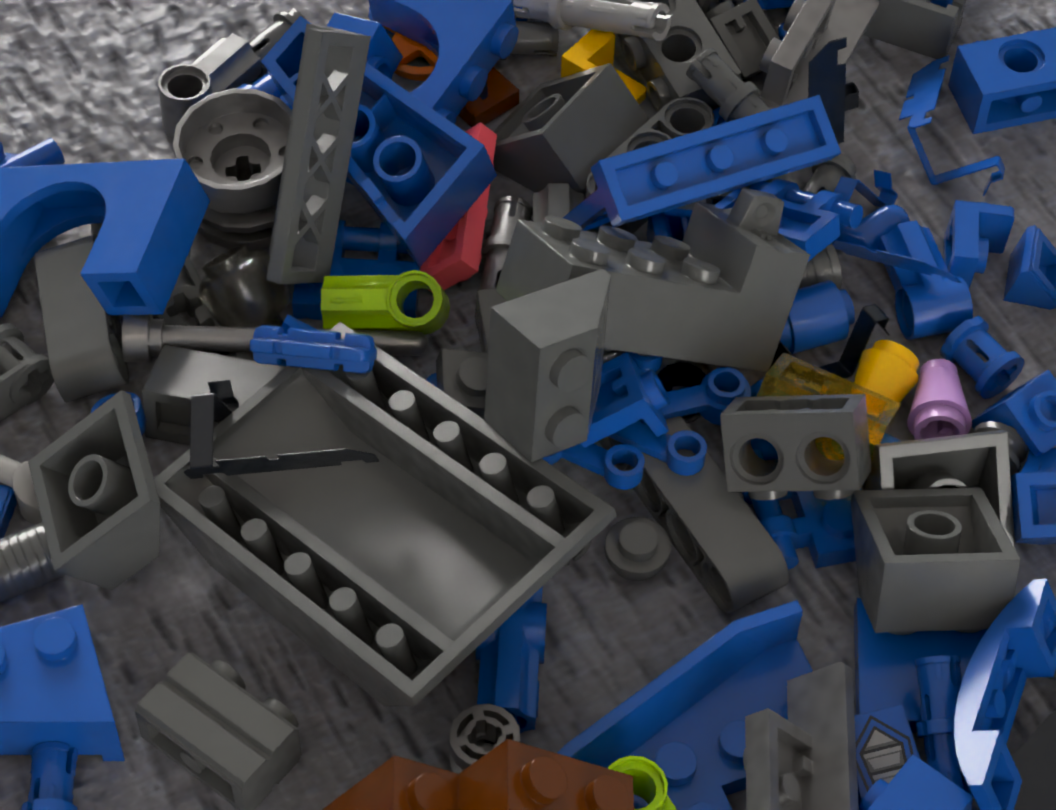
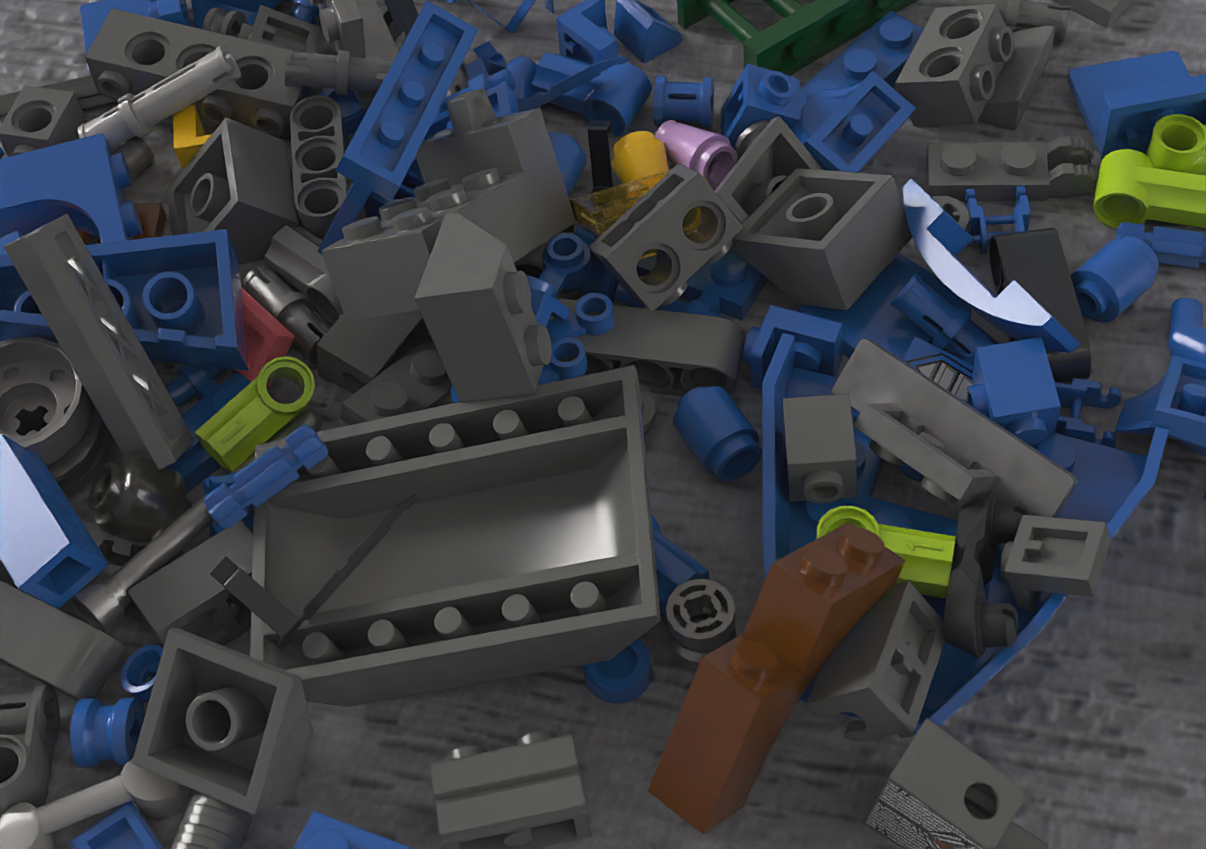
camera: 40 degrees left, 0 degrees up
none -> blue wheel [70,698,145,768]
none -> blue tile [582,638,652,704]
none -> blue brick [673,386,762,482]
none -> blue bracket [743,305,842,390]
none -> dark grey brick [783,394,857,503]

